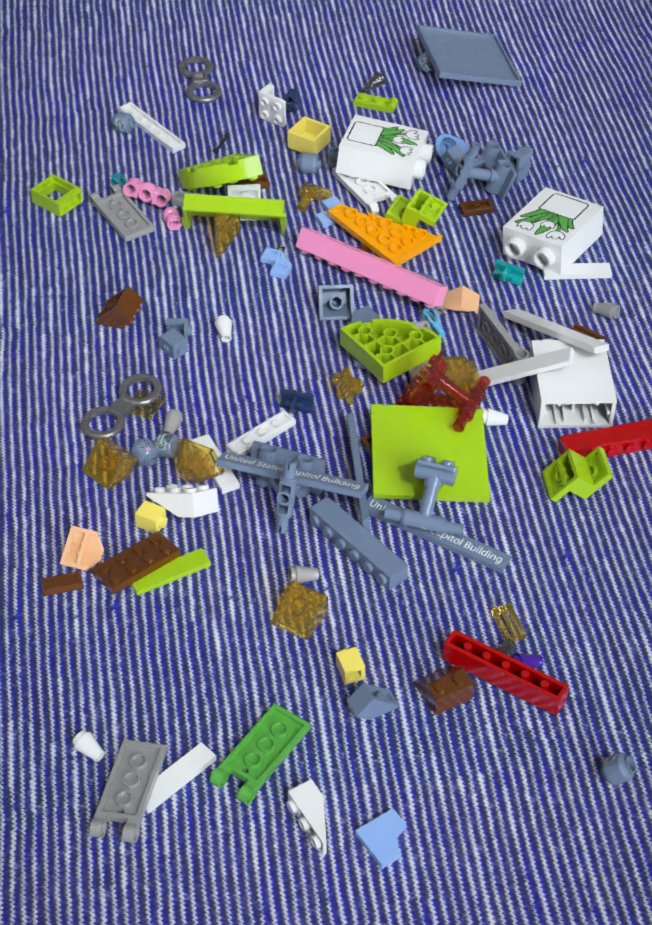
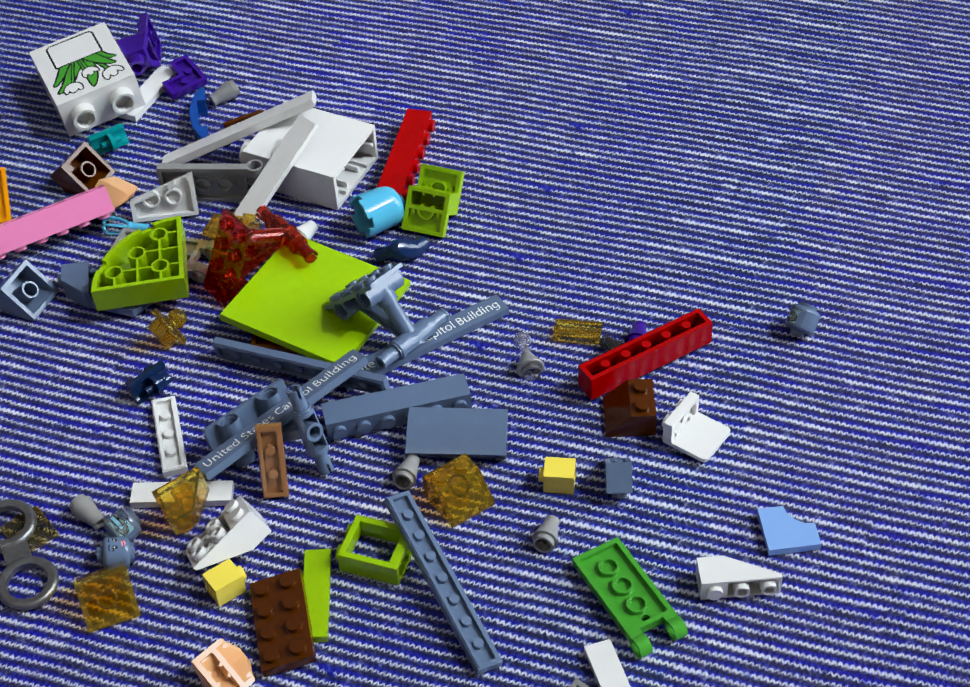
camera: 60 degrees left, 0 degrees up
none -> reddish brown slope [50,141,116,195]
none -> dark purple plate [116,12,162,76]
none -> white wing [130,171,199,223]
none -> dark purple plate [162,55,208,100]
none -> blue slope [189,87,211,155]
none -> medium nougat tile [255,422,289,499]
none -> lime window [335,515,412,585]
none -> medium azure cylinder [349,186,405,238]
none -> dark blue arm [374,236,430,262]
none -> sand blue tile [384,490,503,675]
none -> sand blue slope [405,407,508,459]
none -> clear piece [513,332,544,381]
none -> light grey cone [532,515,560,553]
none -> white bracket [662,392,730,462]

